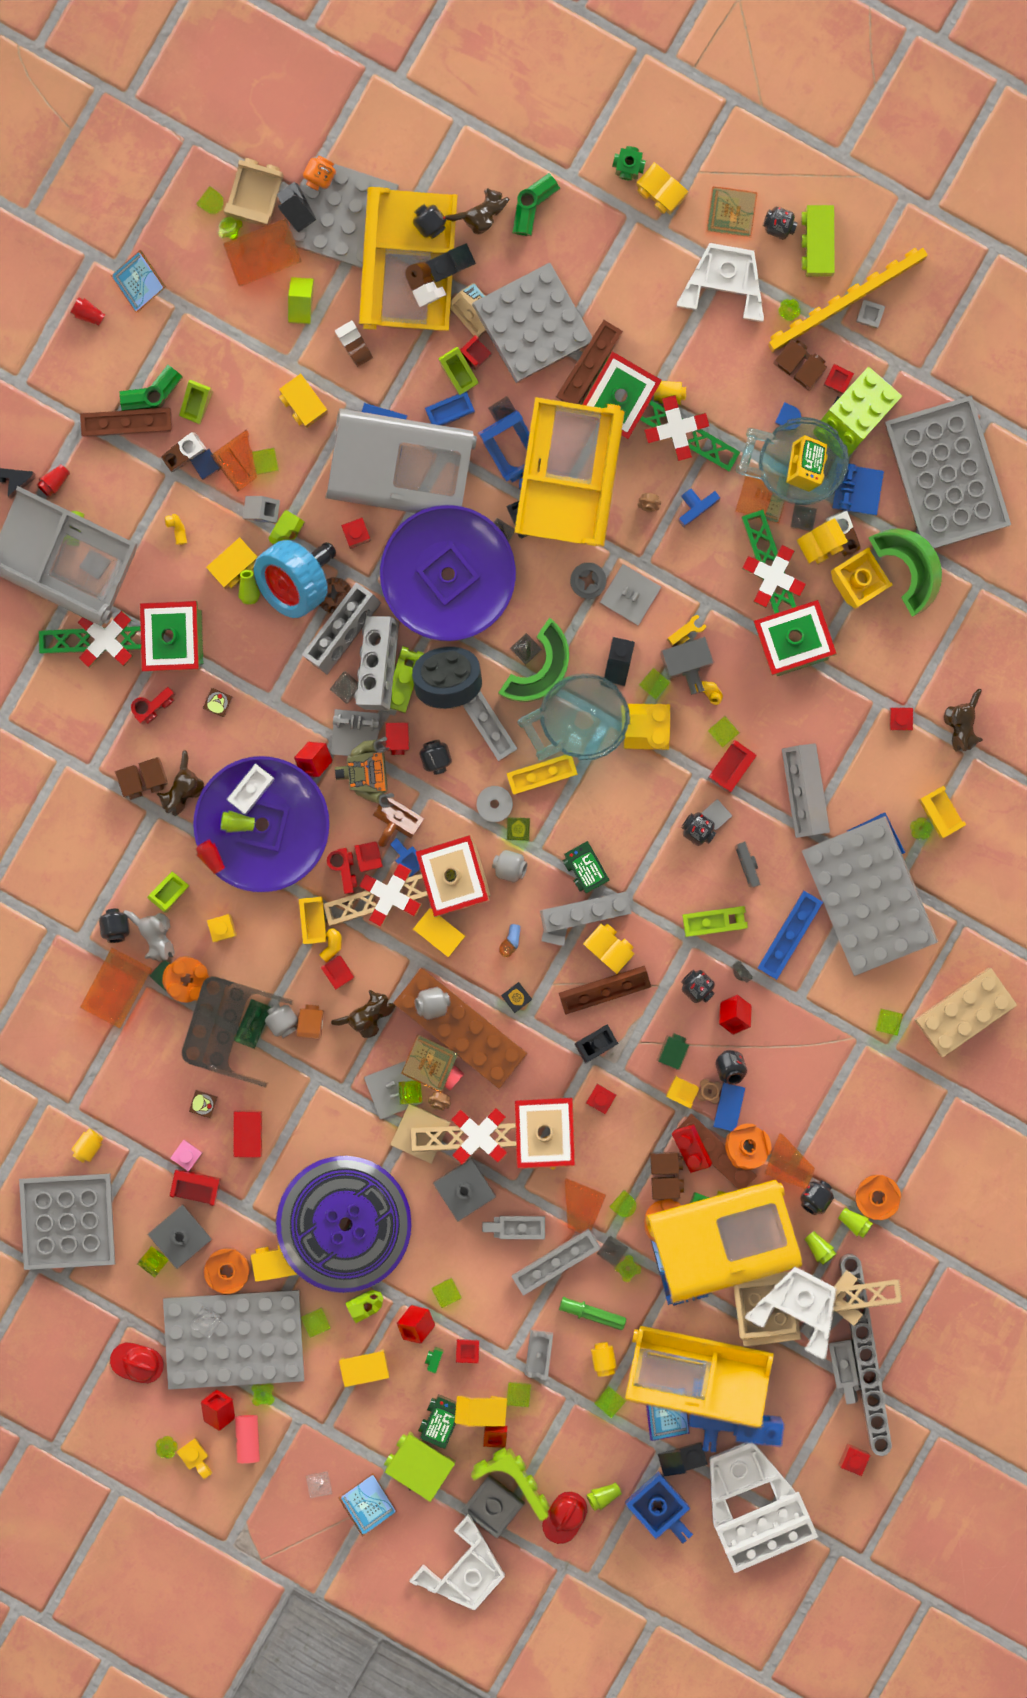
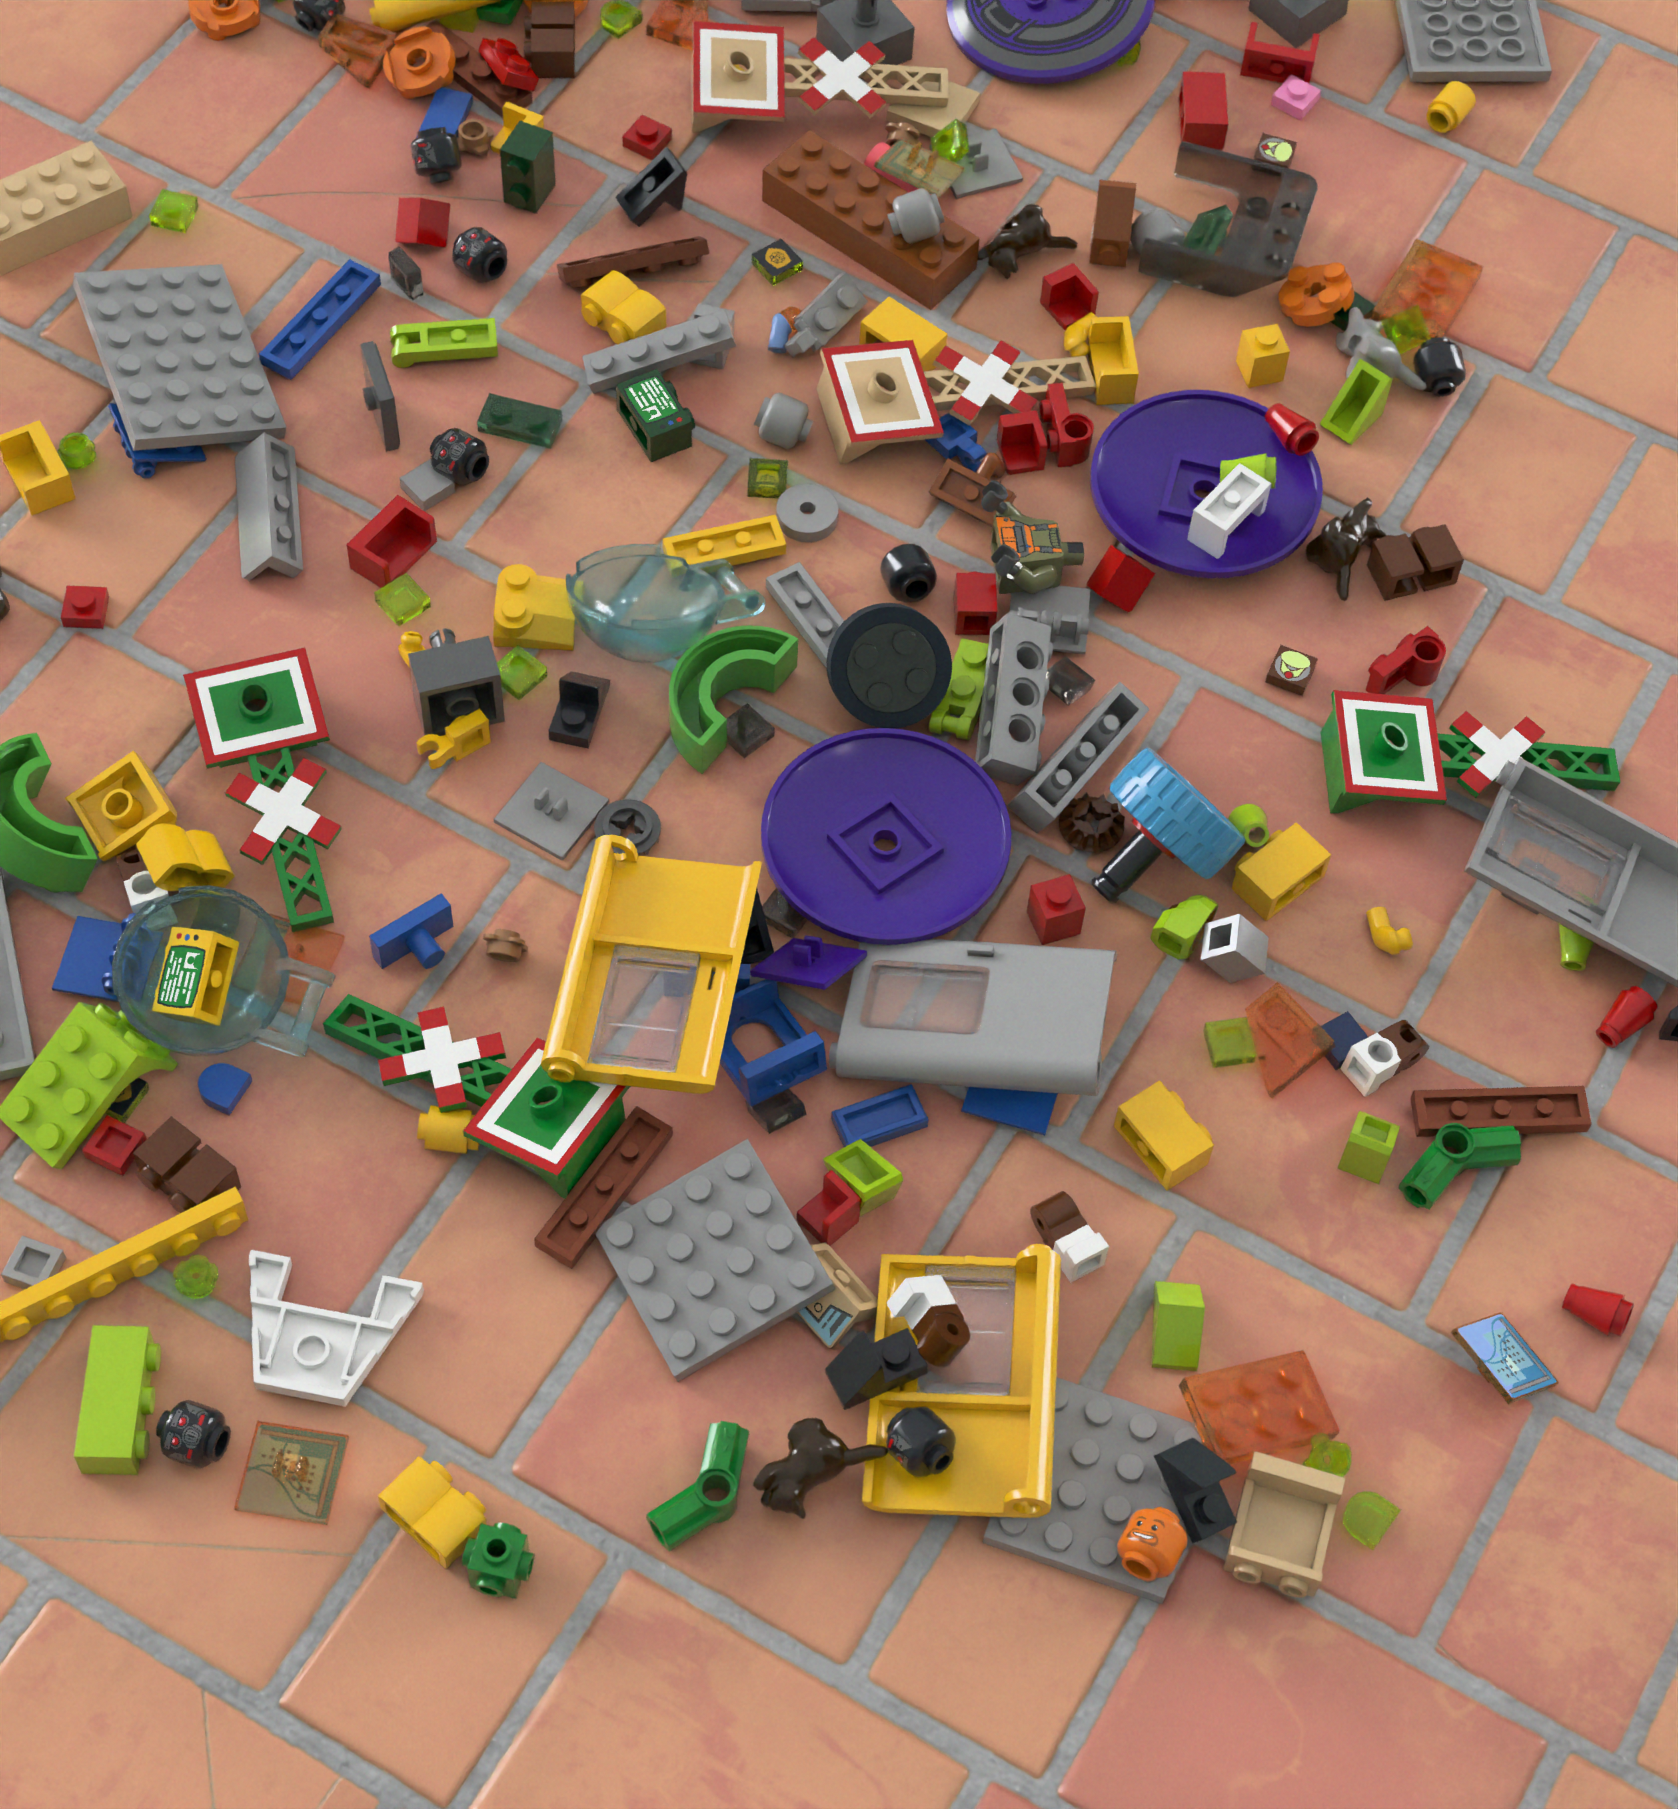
camera: 175 degrees right, 30 degrees down
none -> clear green plate [477,393,563,449]
none -> dark purple piece [750,935,867,990]
none -> light grey hinge [783,272,868,357]
none -> clear neon green plate [1381,305,1431,354]

